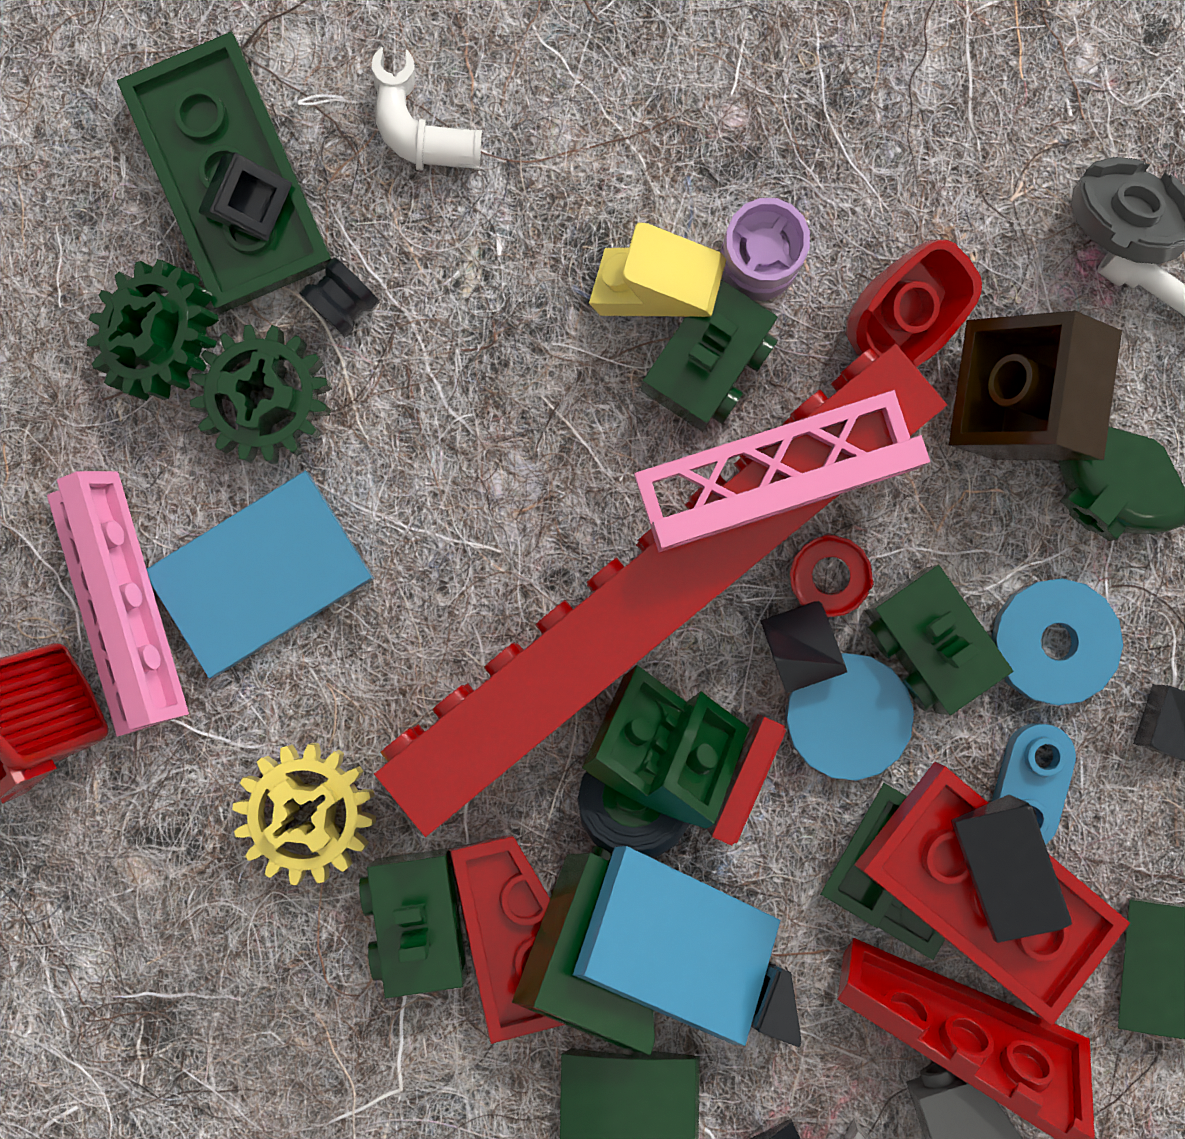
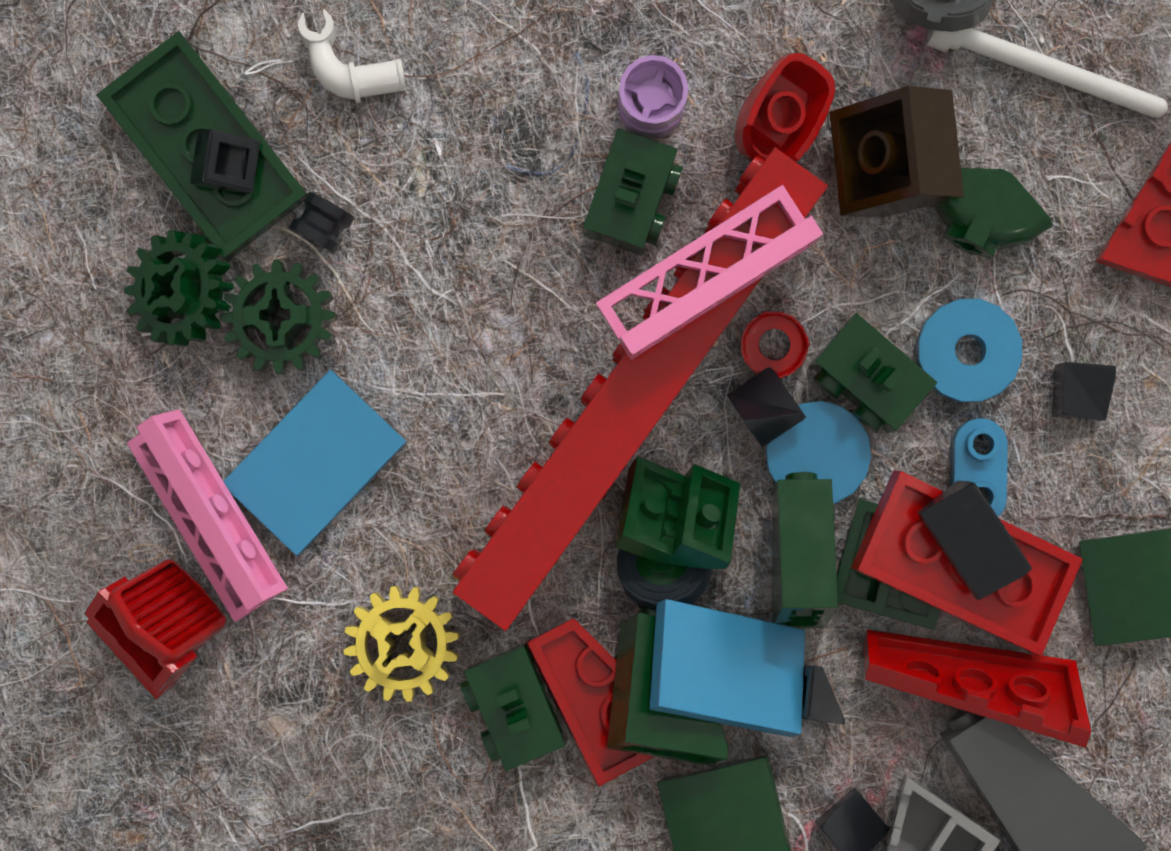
camera: 10 degrees left, 0 degrees up
light yellow slope [589,222,727,317] -> none
red tile [707,714,786,846] -> none
none -> dark green slope [772,472,838,628]

